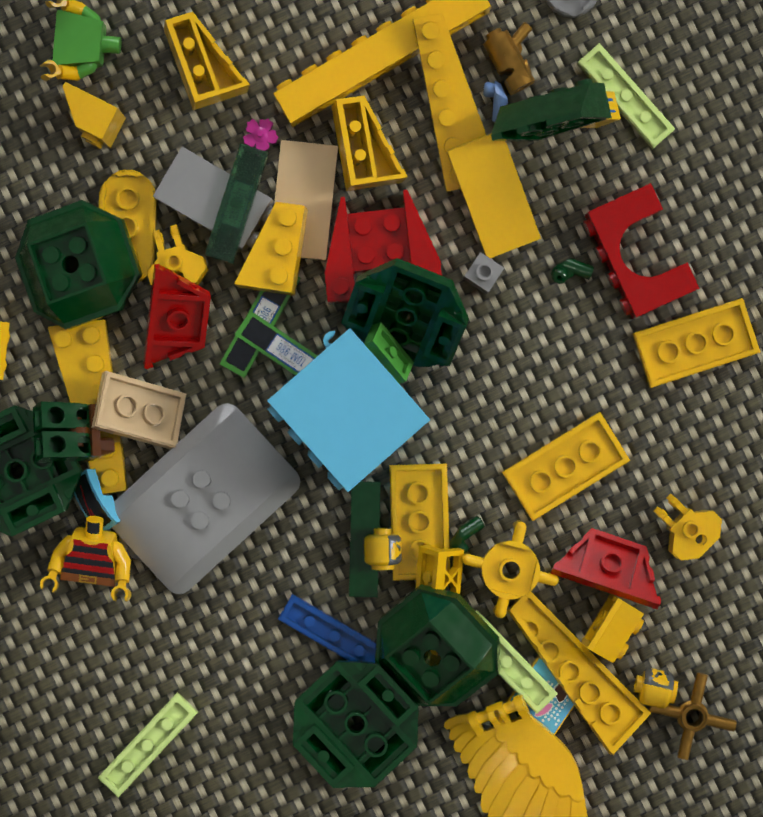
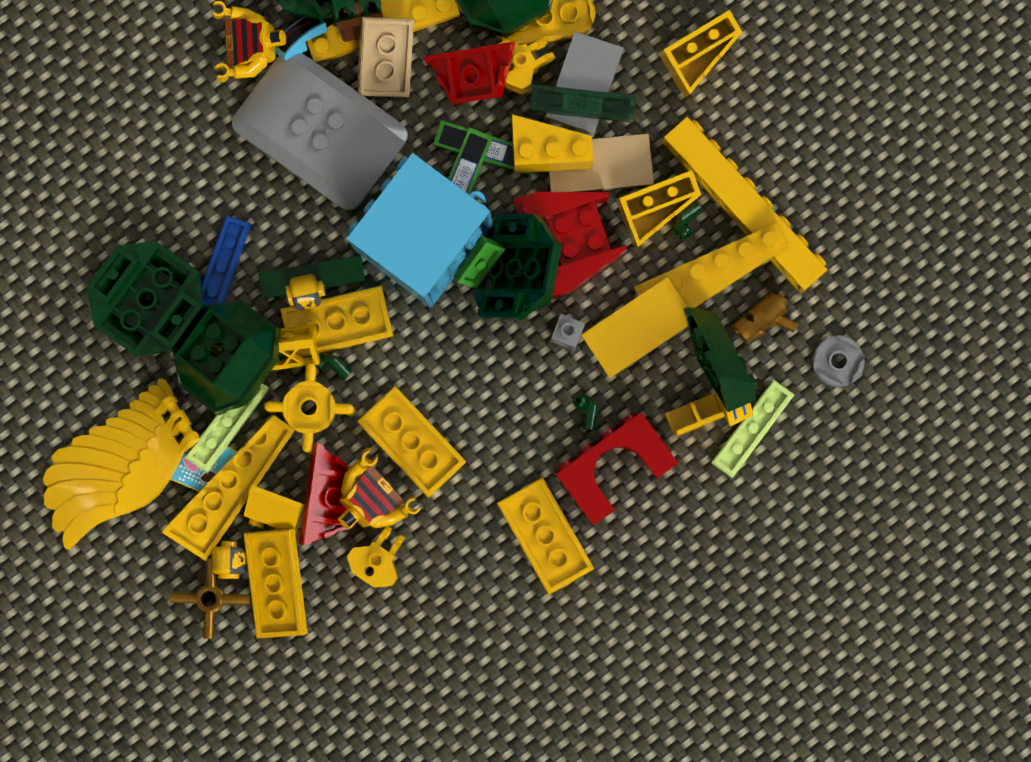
camera: 75 degrees right, 5 degrees down
yellowish green tile [98,692,198,798] -> none
dark pink plant [243,118,279,153] -> none
medium blue arm [483,81,508,122] -> none
none -> yellow tile [243,528,308,638]
none -> torso [338,448,422,530]
none -> yellow panel [664,394,725,438]
none -> dark green arm [673,201,702,239]

